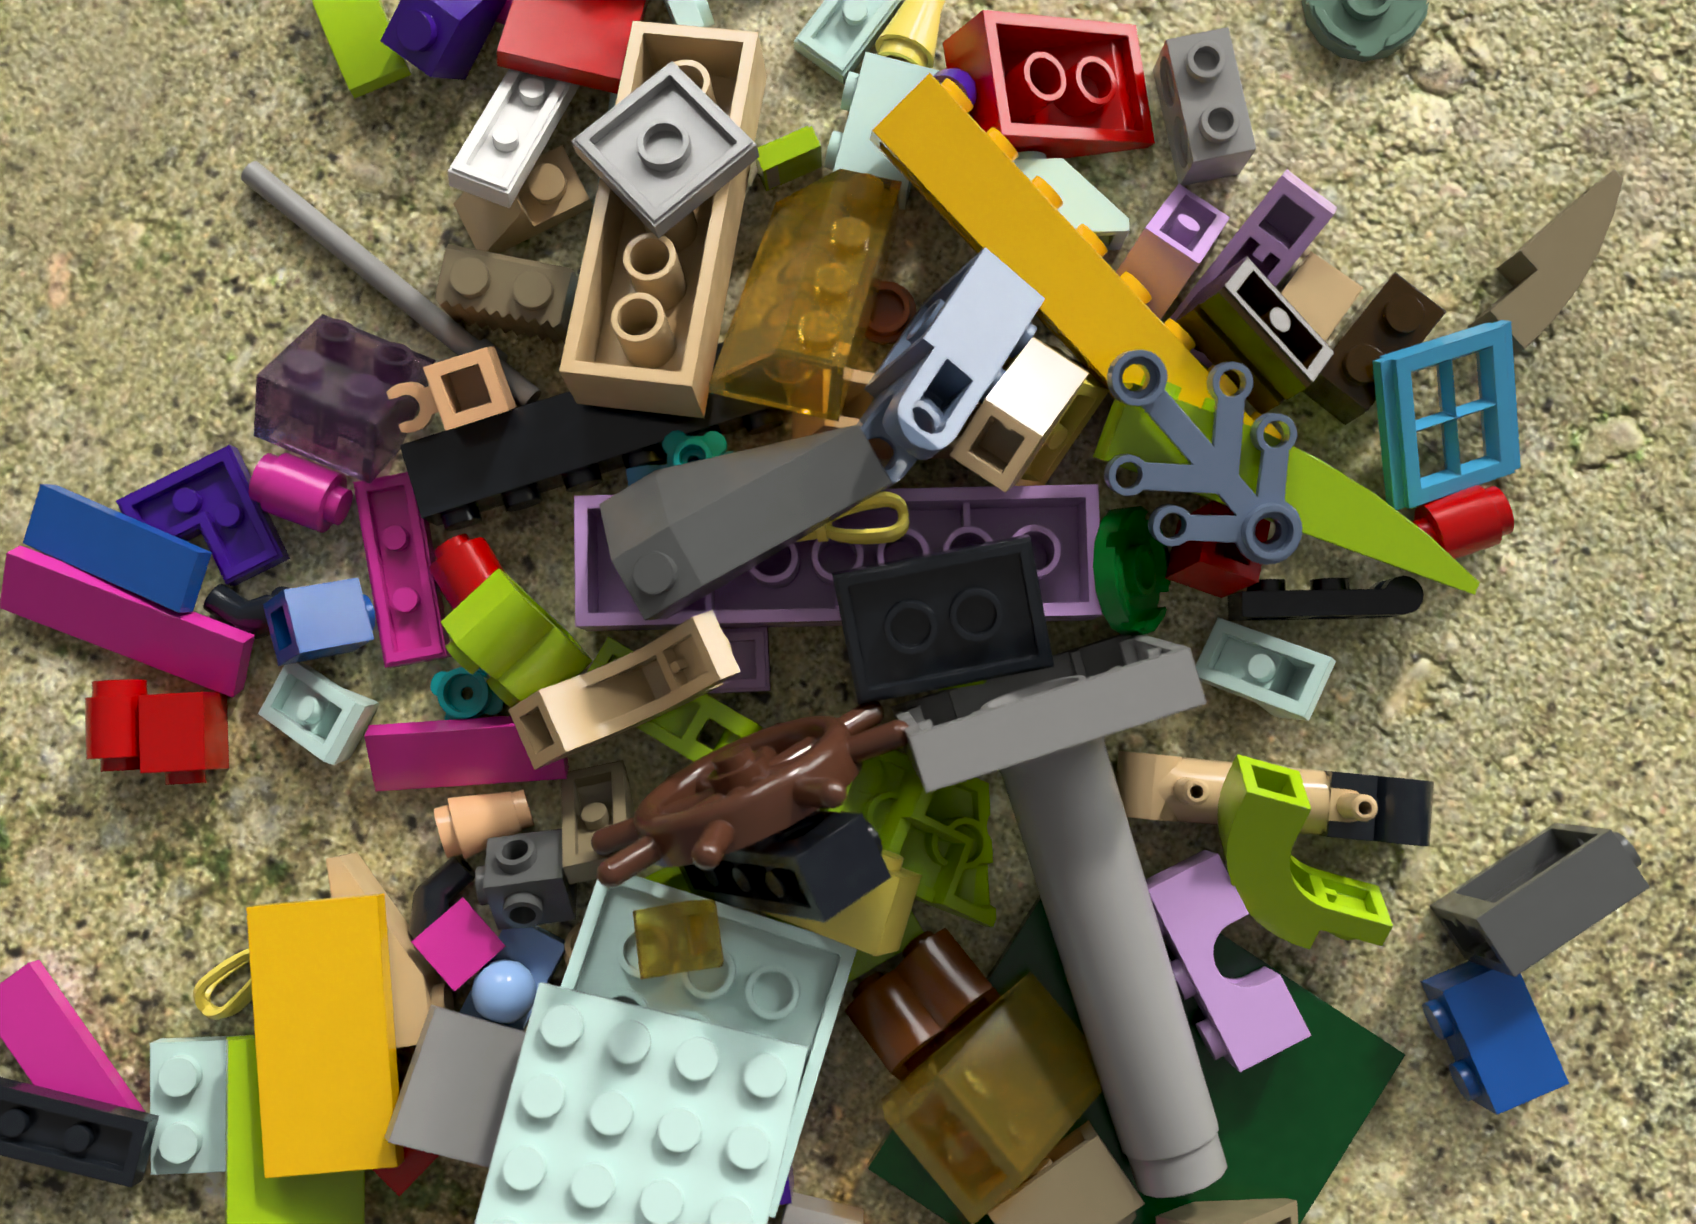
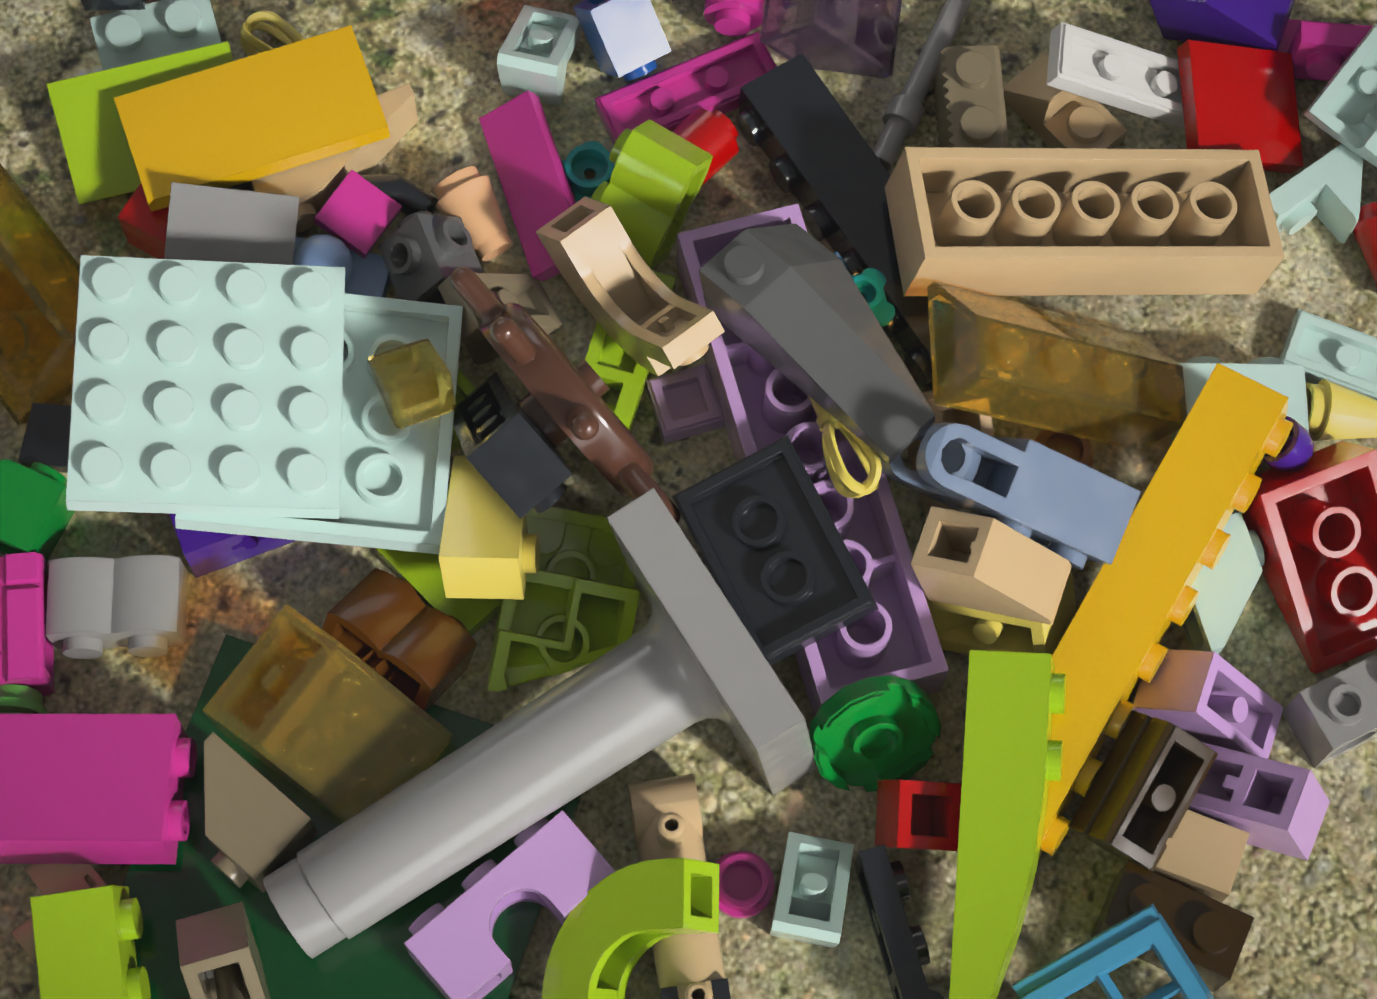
camera: 70 degrees right, 15 degrees down
light nougat brick [387,346,516,433] -> none
tile [571,61,759,238] -> none
lime tile [756,125,822,192] -> none
sand blue plant [1104,350,1302,565] -> none
none -> dark pink plate [716,851,775,919]

